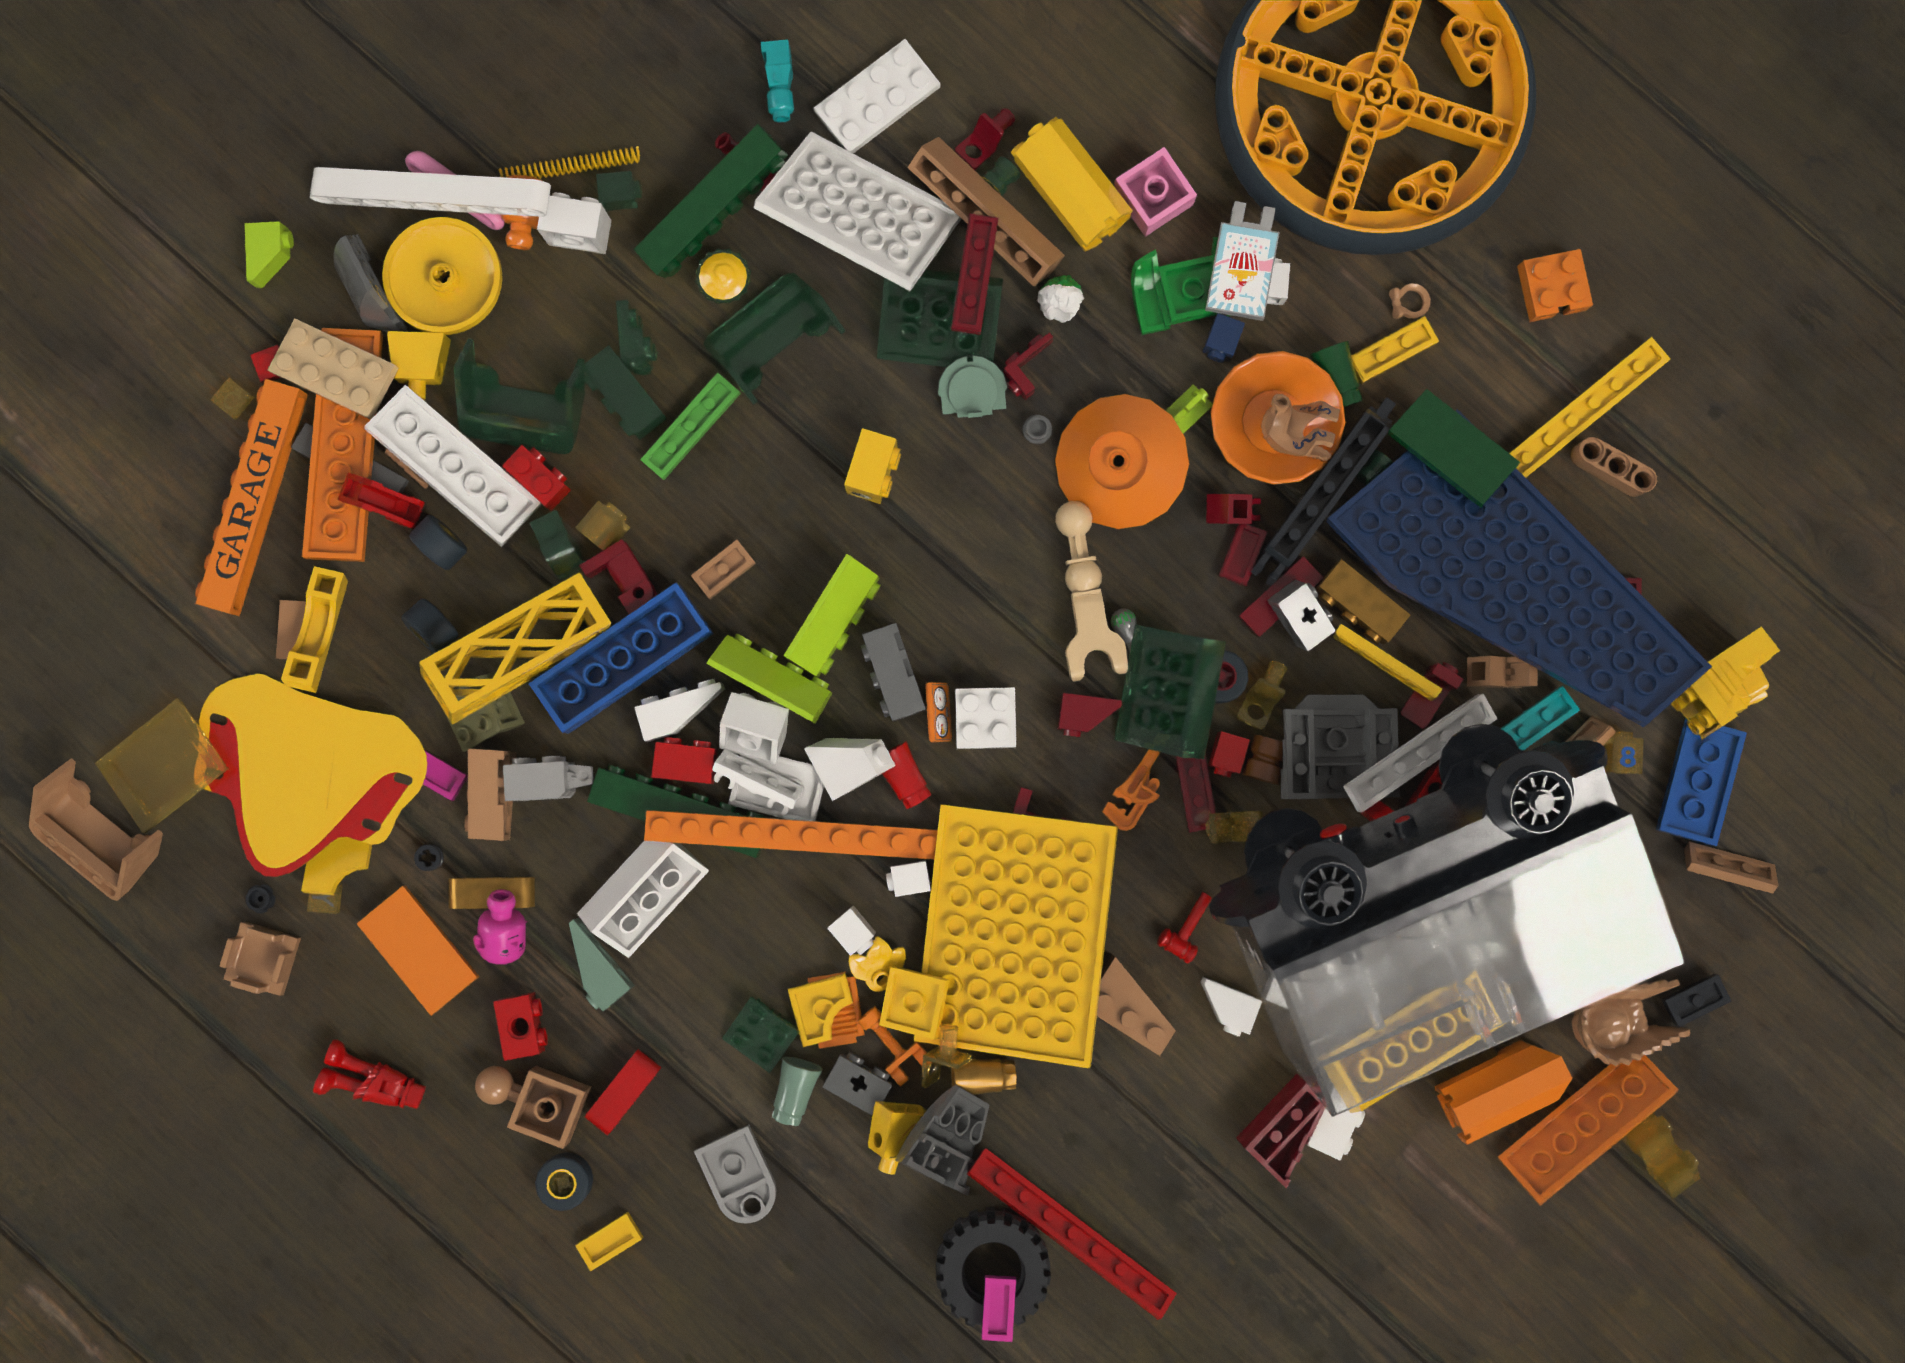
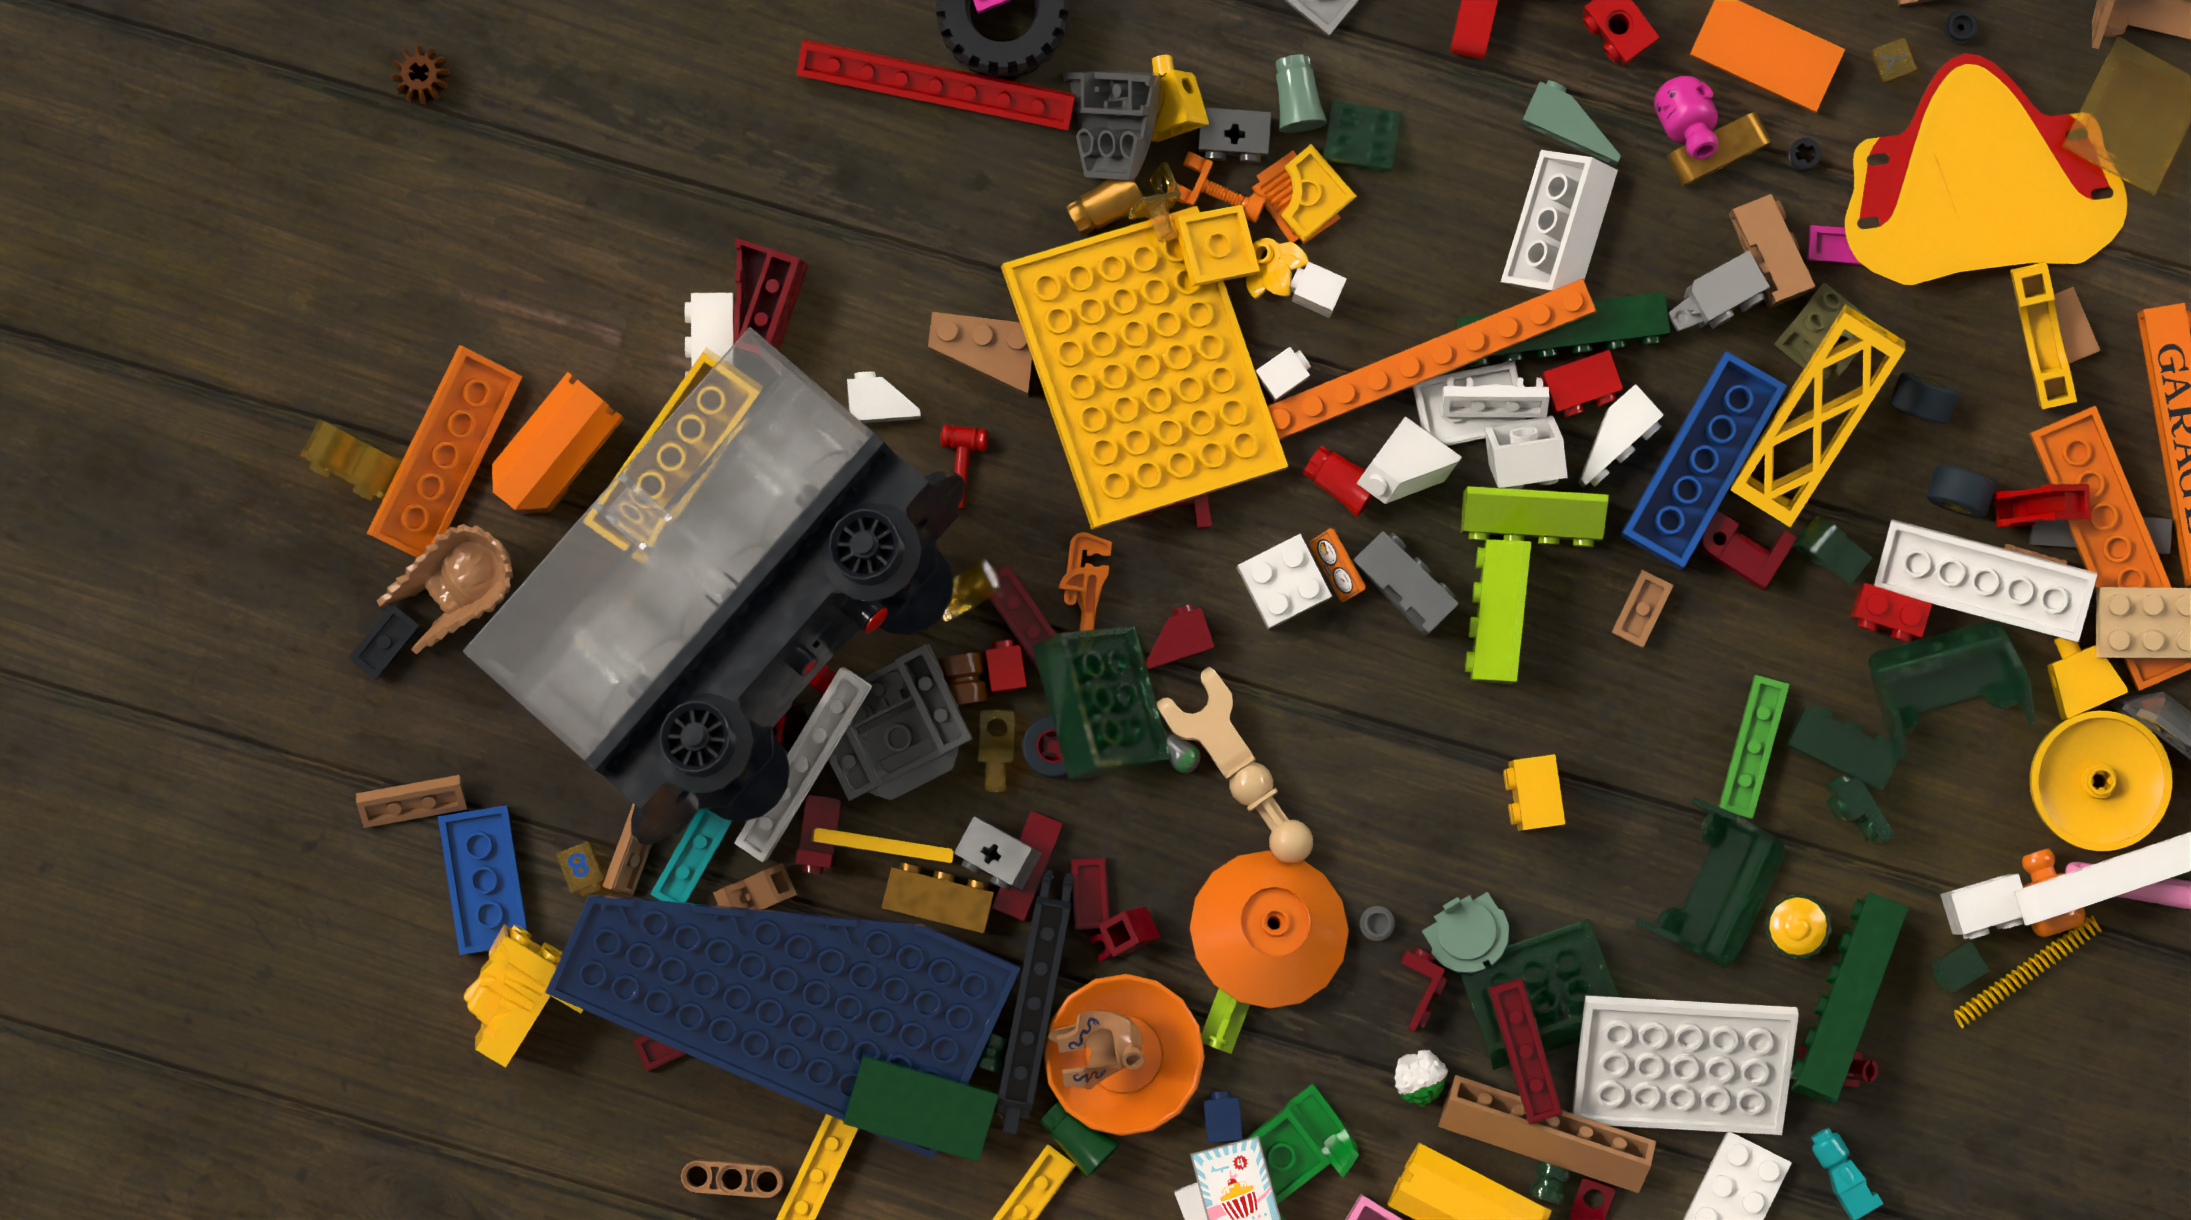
camera: 155 degrees right, 0 degrees up
yellow tile [301,837,372,895] -> none
clear yellow brick [575,500,631,550] -> none

